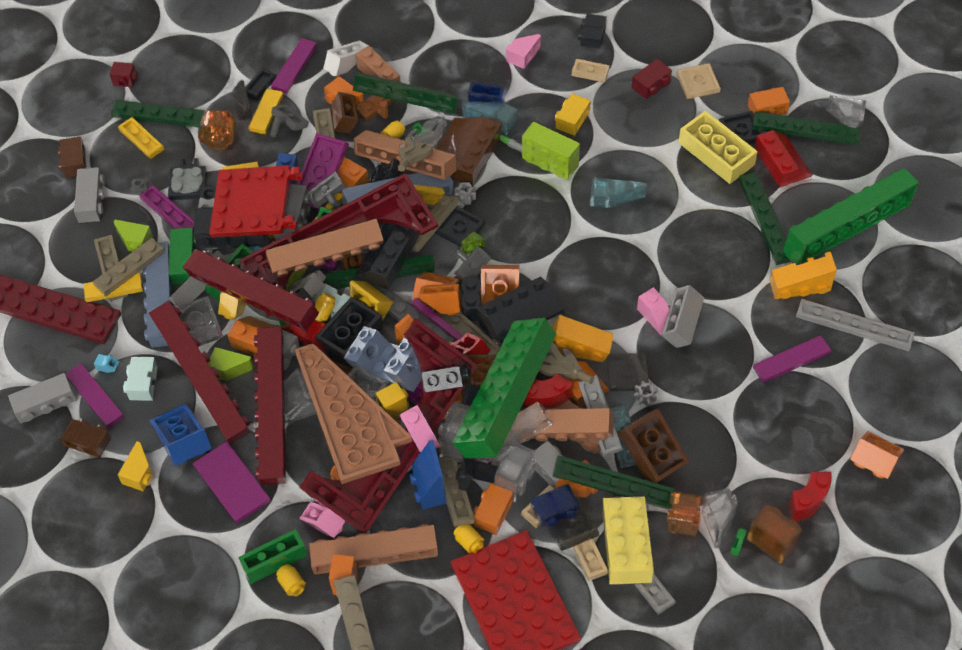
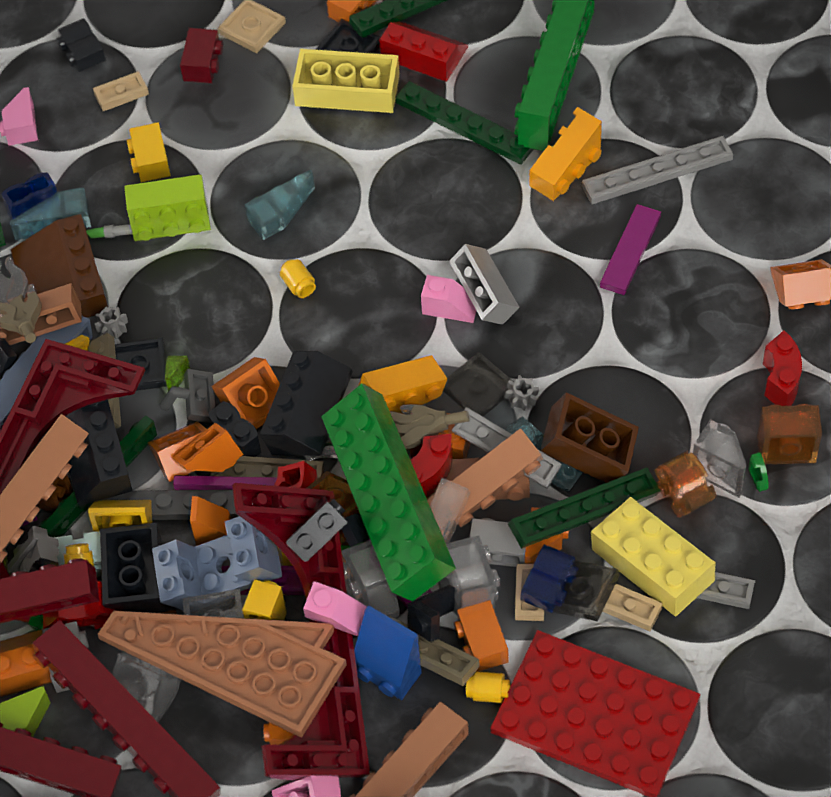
camera: 40 degrees left, 0 degrees up
none -> yellow brick [279,259,316,298]

